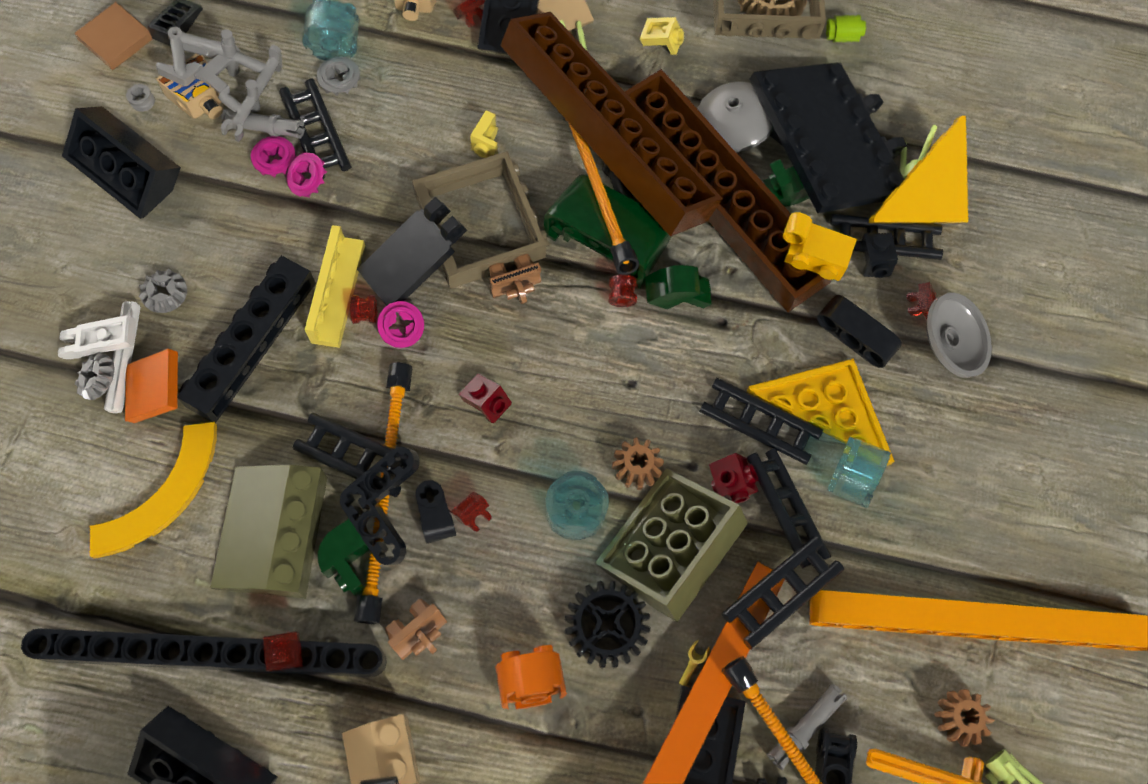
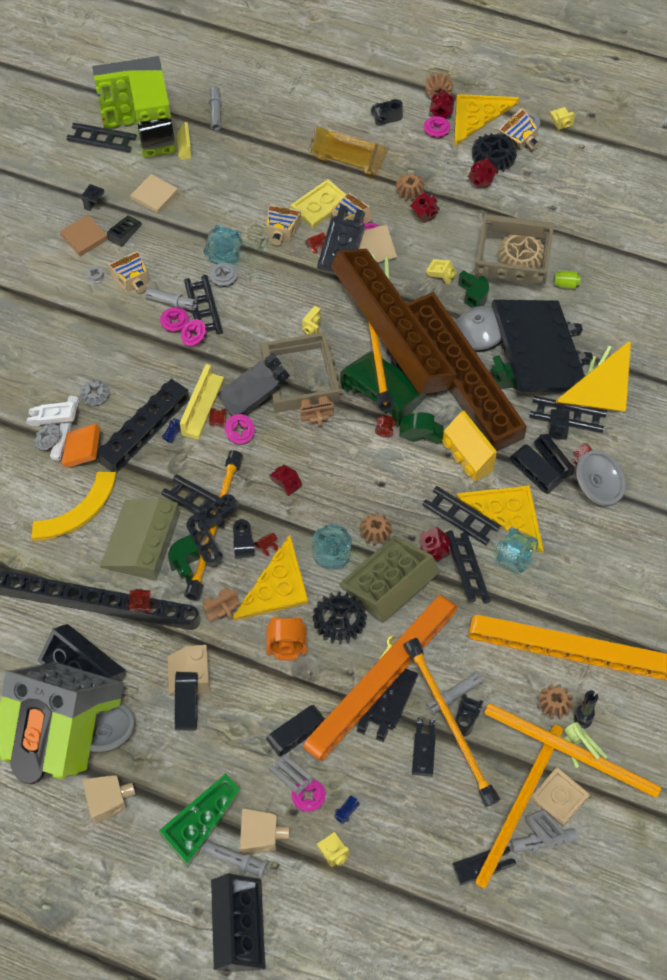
camera: 15 degrees right, 10 degrees down
black slope [62,106,181,218] -> none
light grey piece [156,27,283,142] -> none
black bar [722,536,844,649] -> none
yellow hinge [783,212,857,281] -> none
none -> clear blue pin [162,418,181,443]
none -> yellow tile [233,535,308,621]
none -> yellow slope [442,411,497,481]
none -> dark green brick [458,270,489,308]
none -> black piece [534,434,575,479]
none -> black pin [574,690,599,729]

